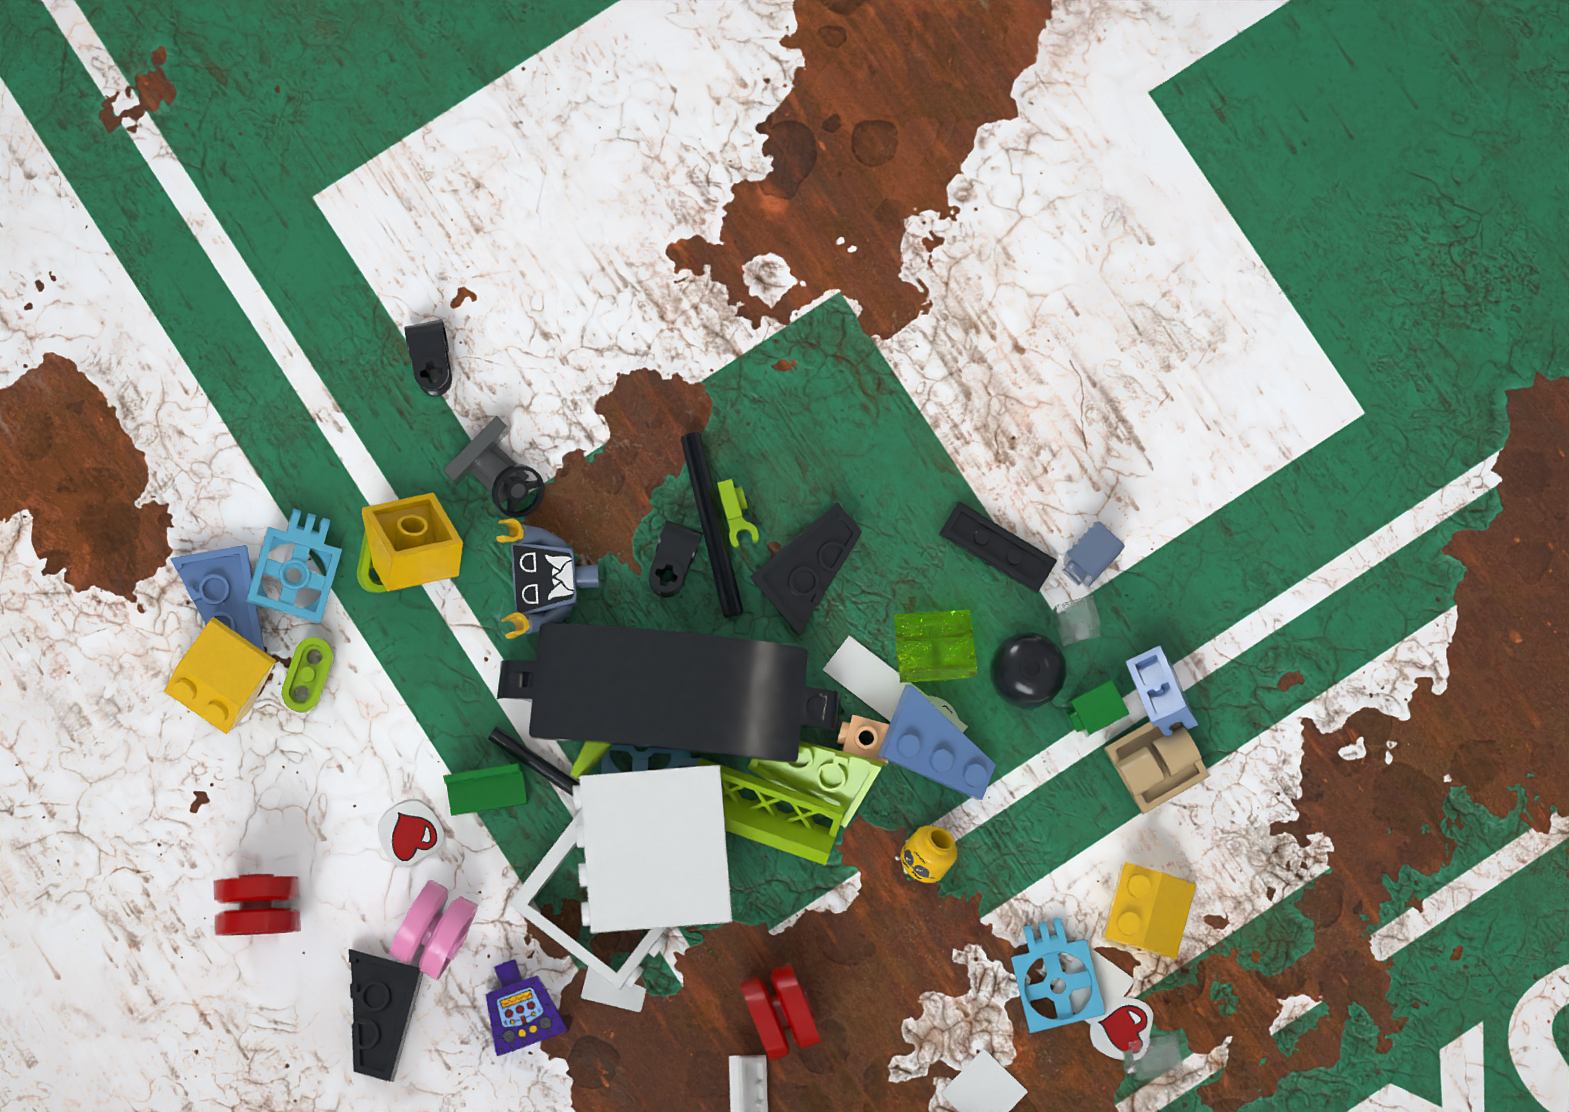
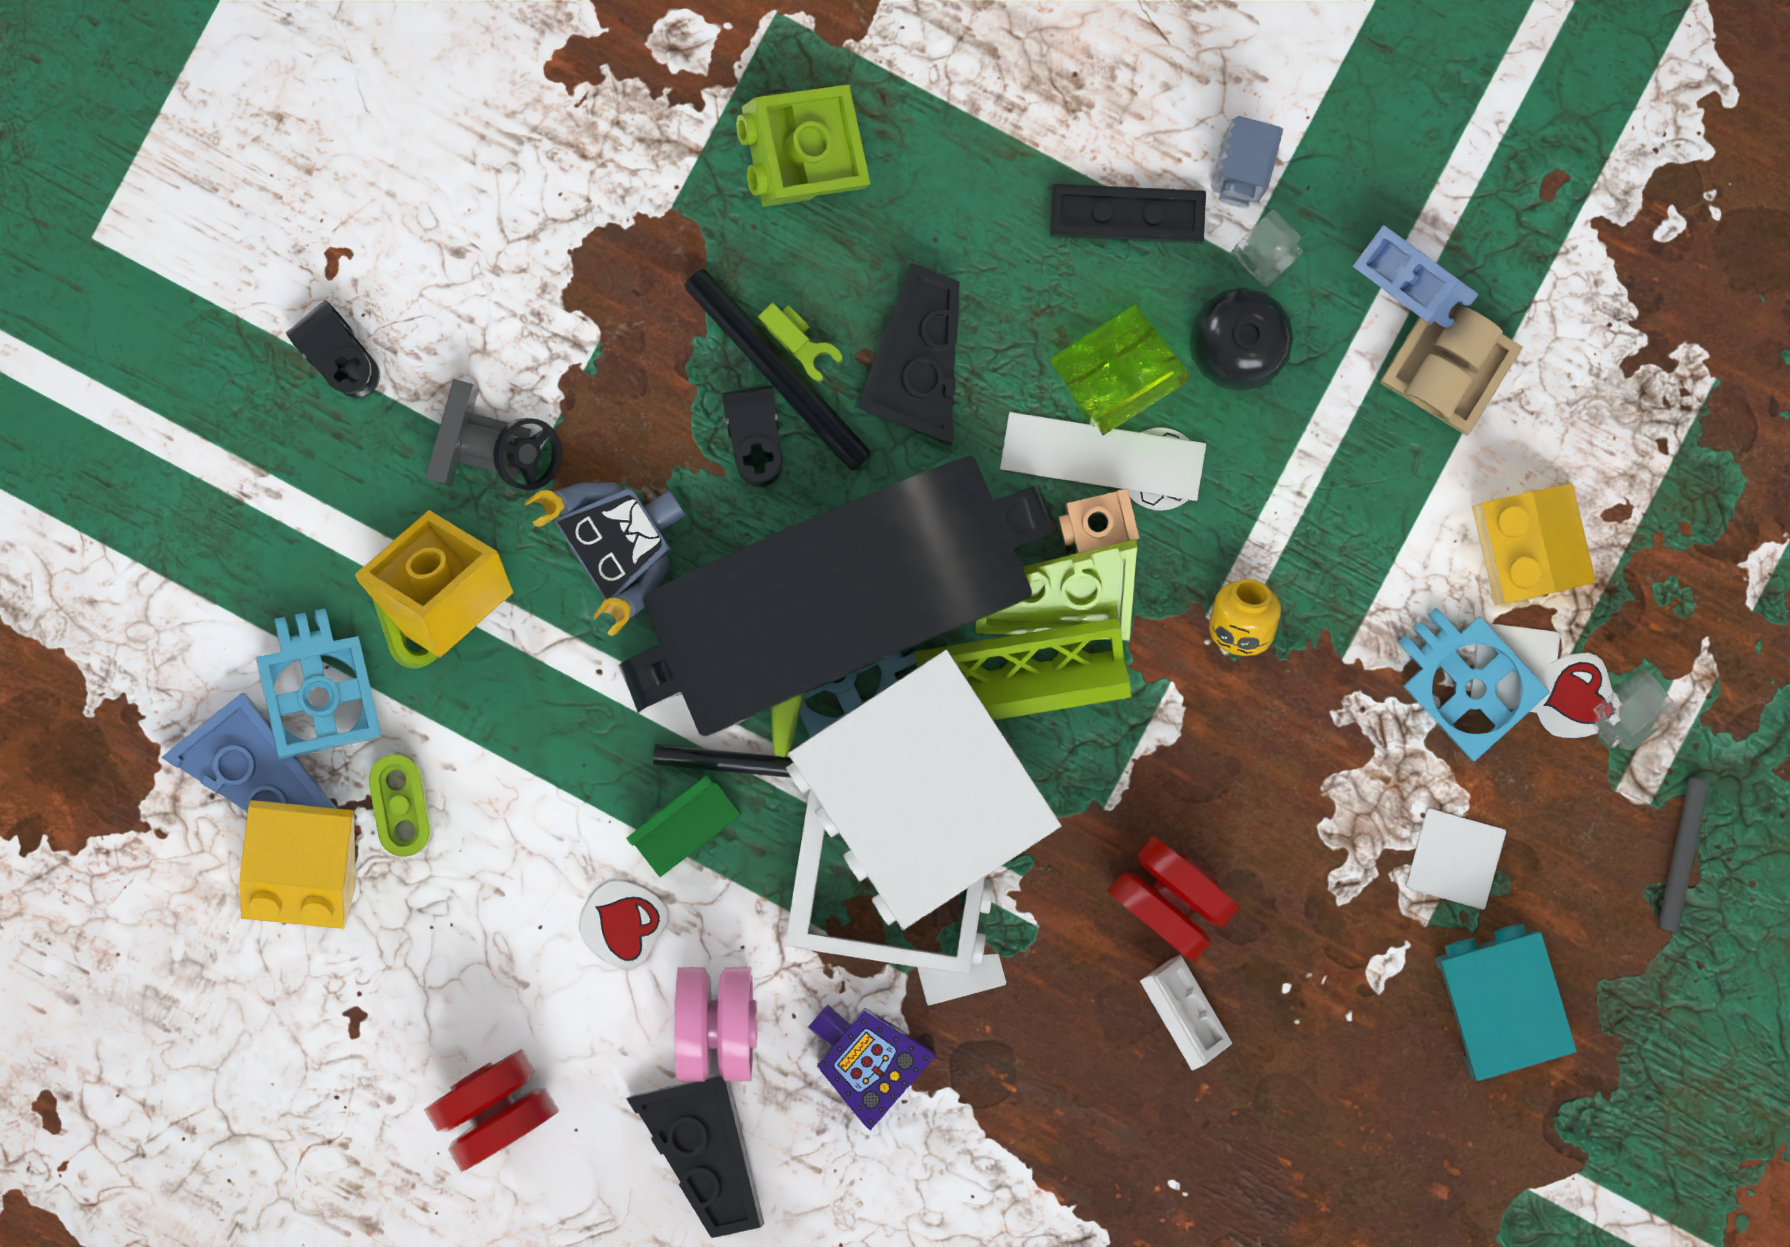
camera: 25 degrees left, 5 degrees up
medium blue wing [878,684,996,800] -> none
green brick [1066,679,1130,738] -> none
none -> lime plate [736,84,871,207]

